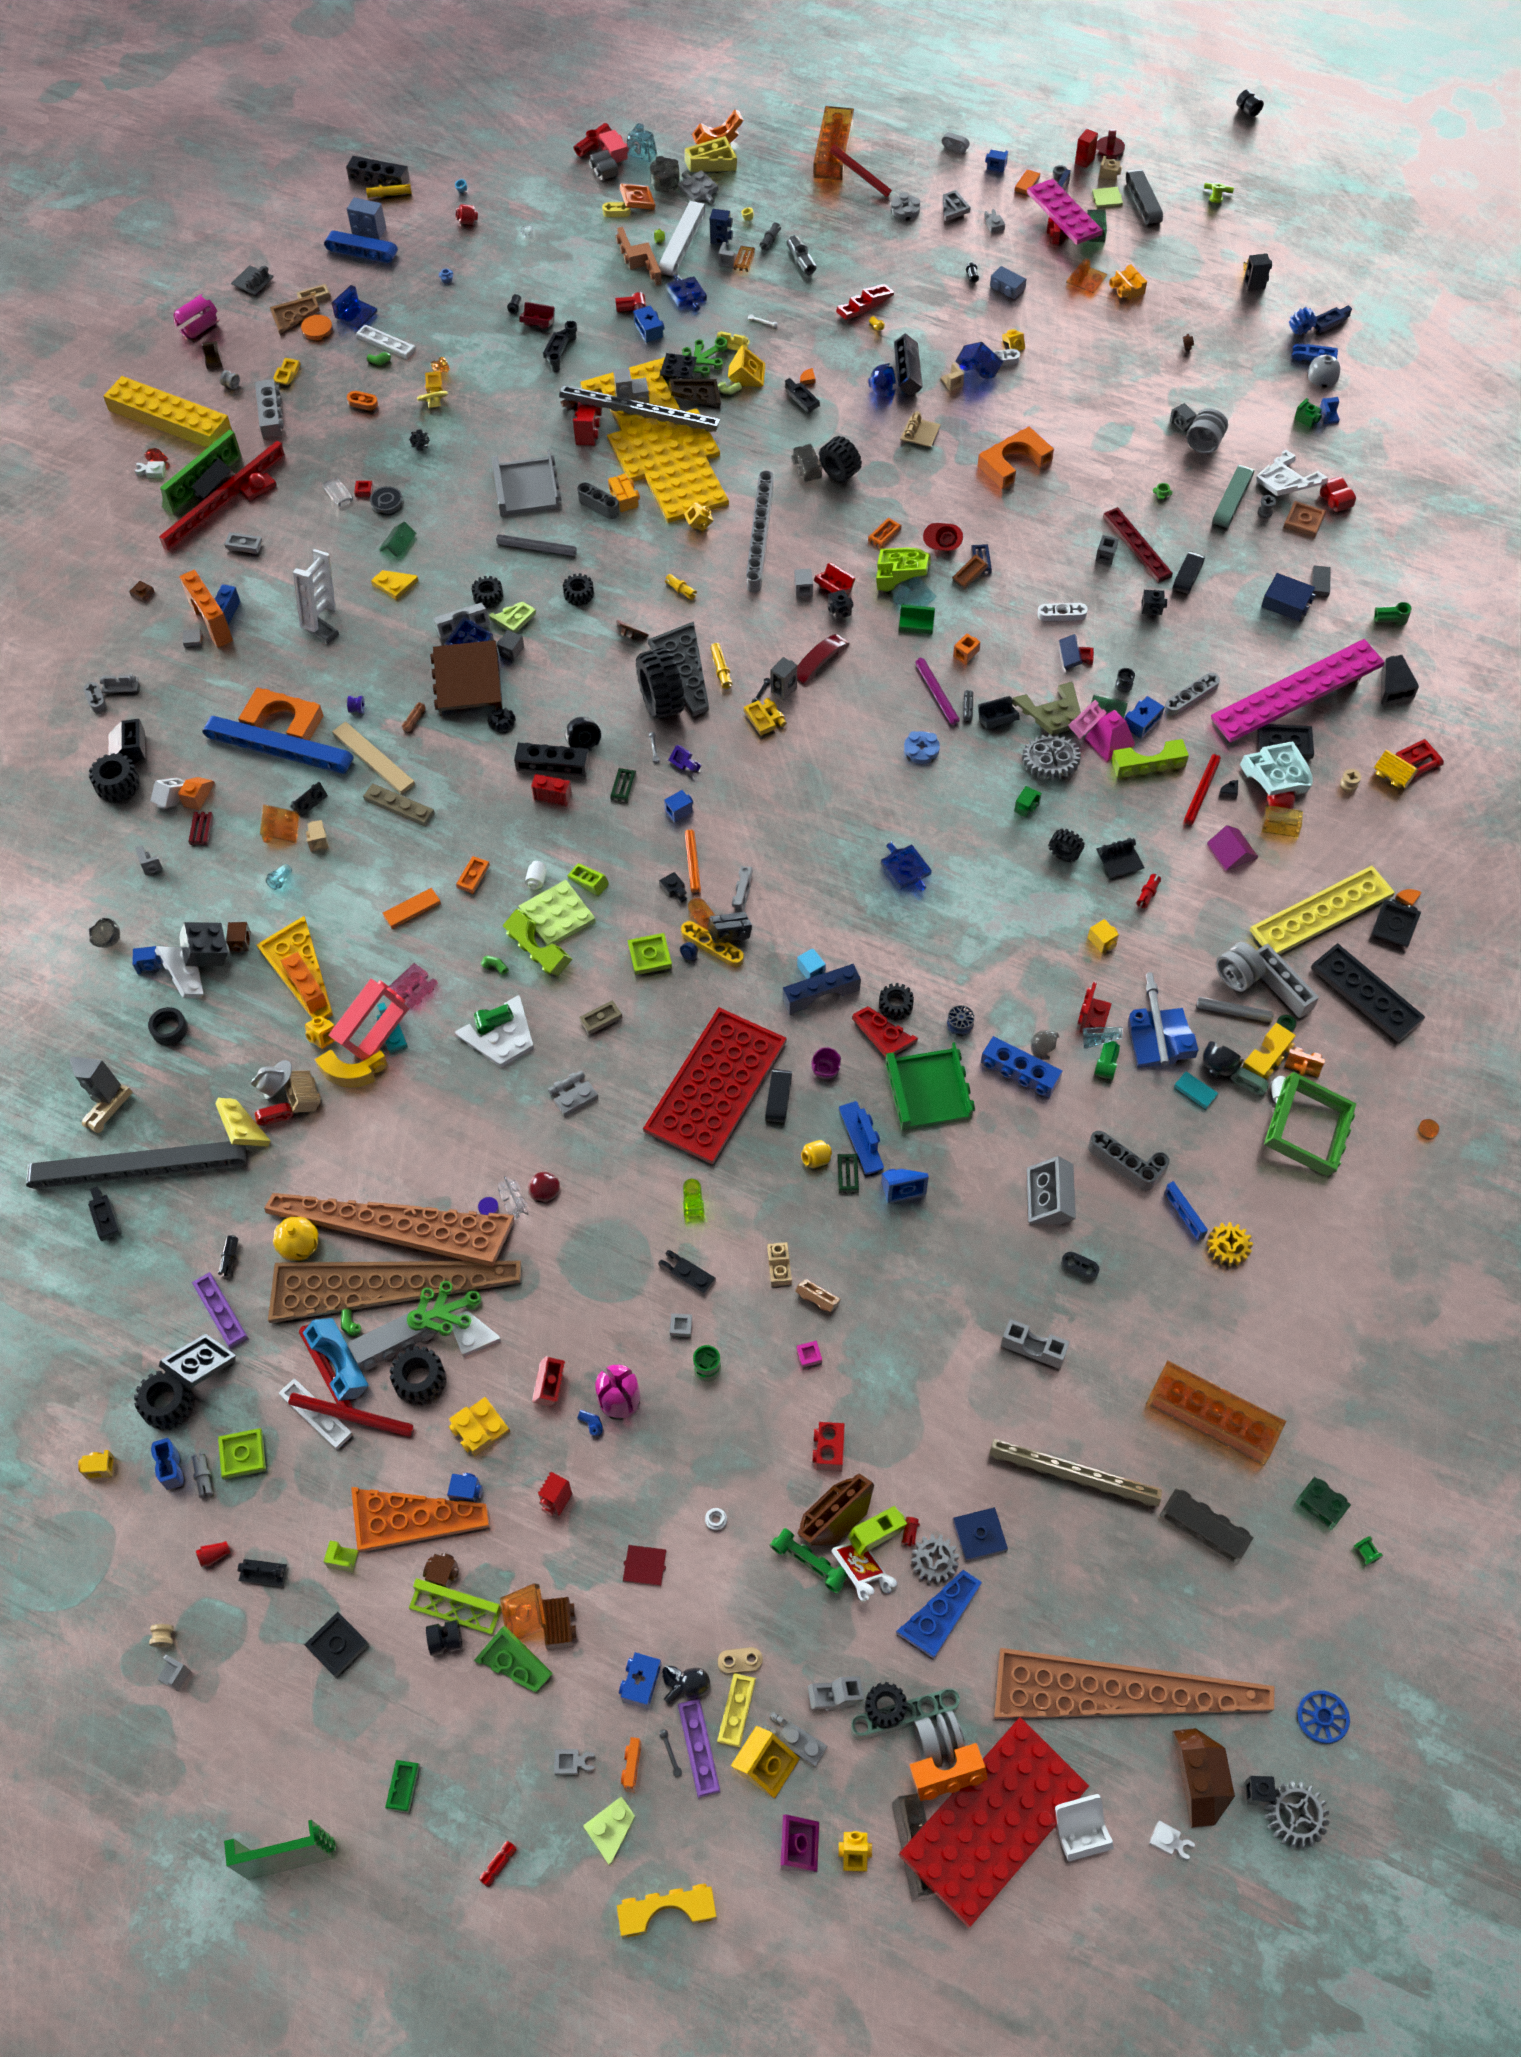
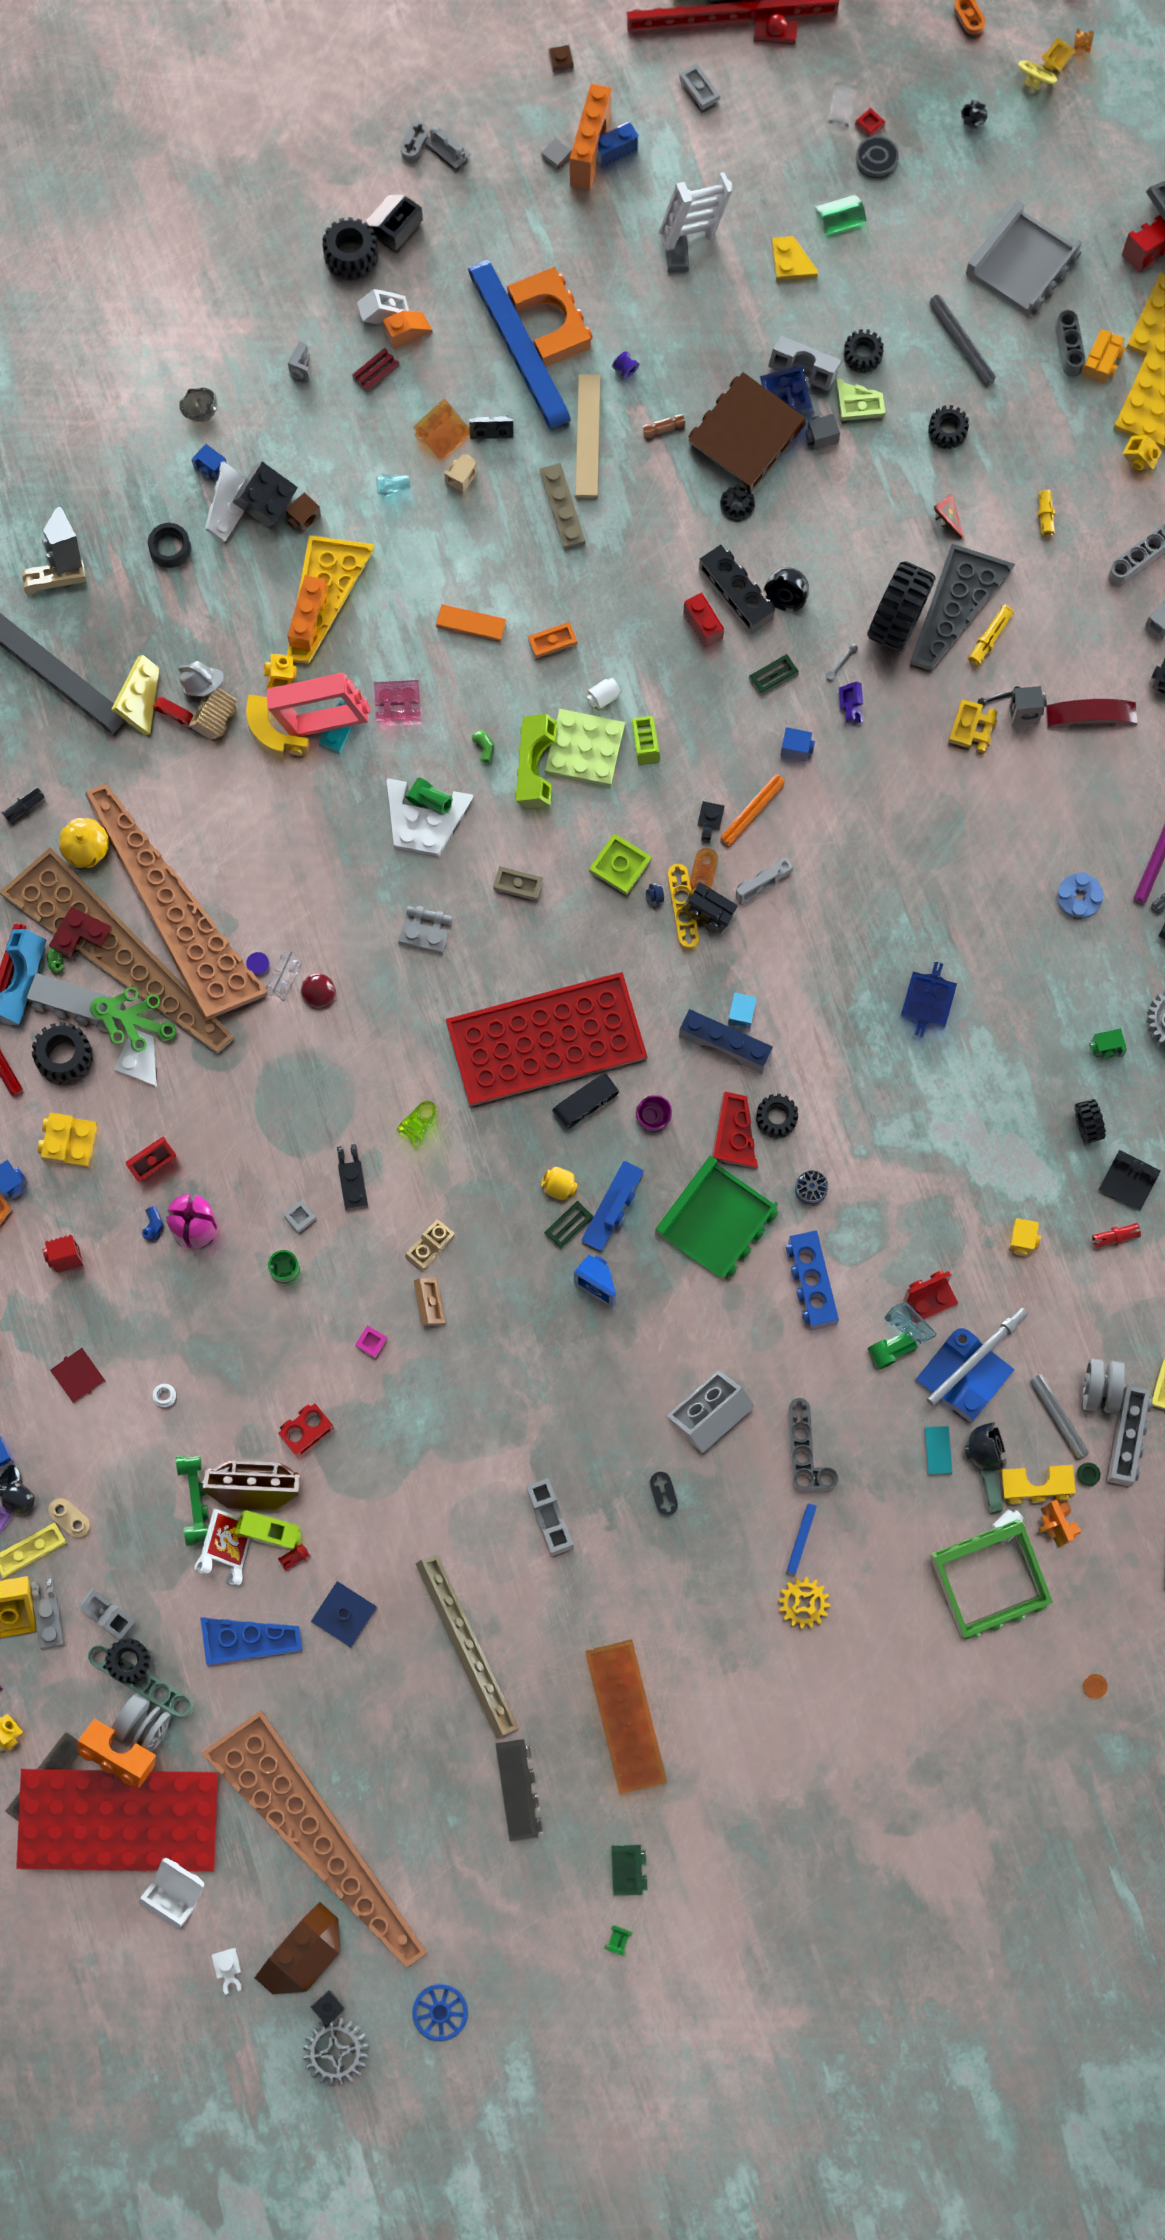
camera: 45 degrees right, 15 degrees up
light grey gear [911,1534,959,1584] -> none
clear smoke hair [1030,1030,1059,1060] -> none
none -> dark red plate [49,907,112,958]

